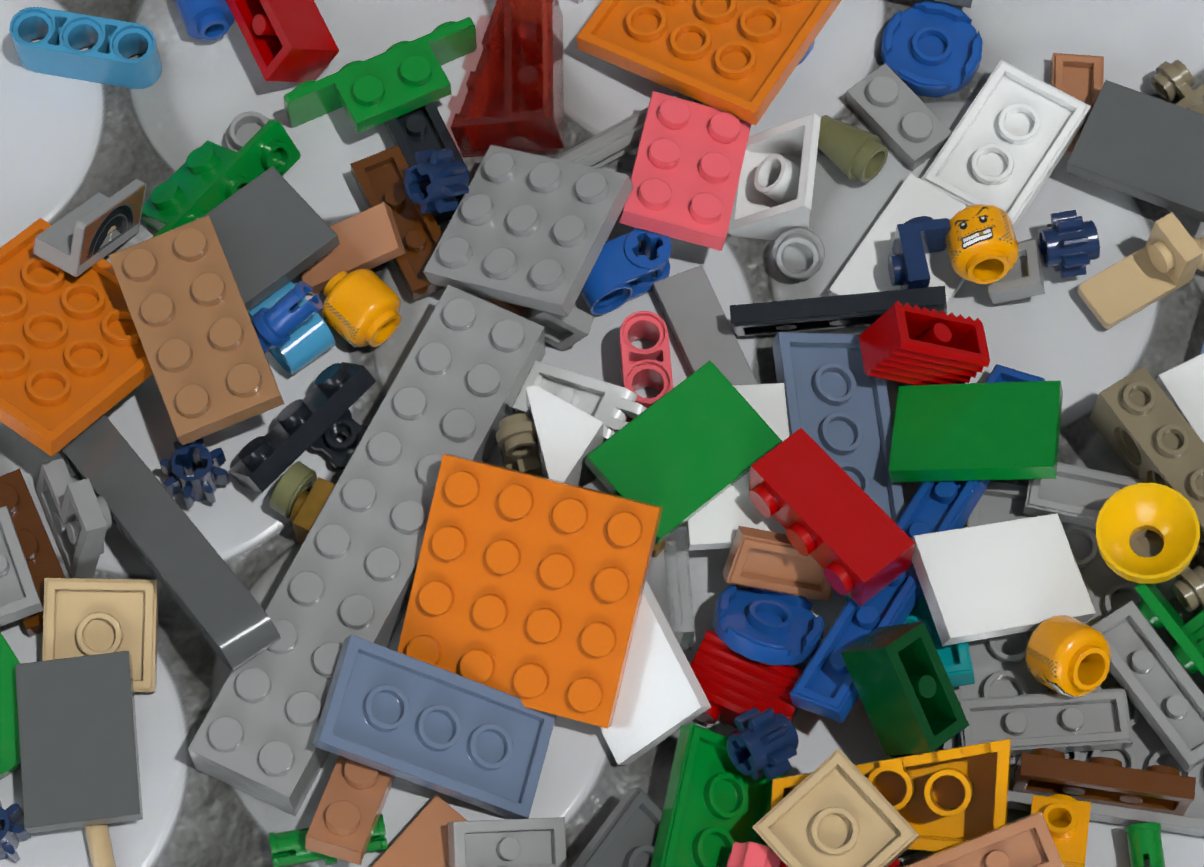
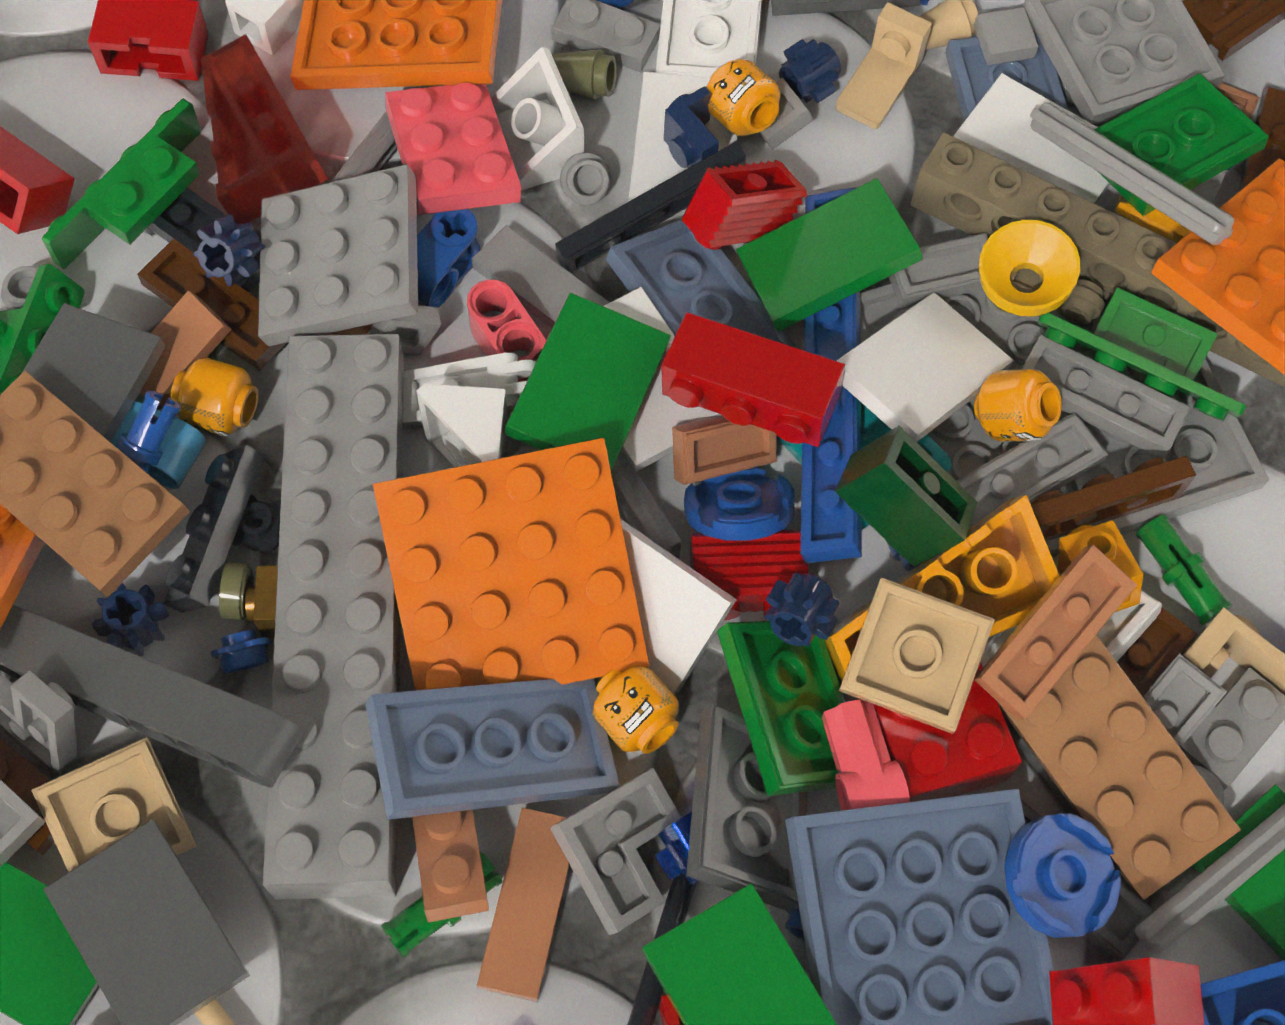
camera: 30 degrees left, 0 degrees up
dark tan plate [496,413,542,477] -> none
none -> blue plate [210,630,271,674]
none -> light orange head [592,666,679,754]

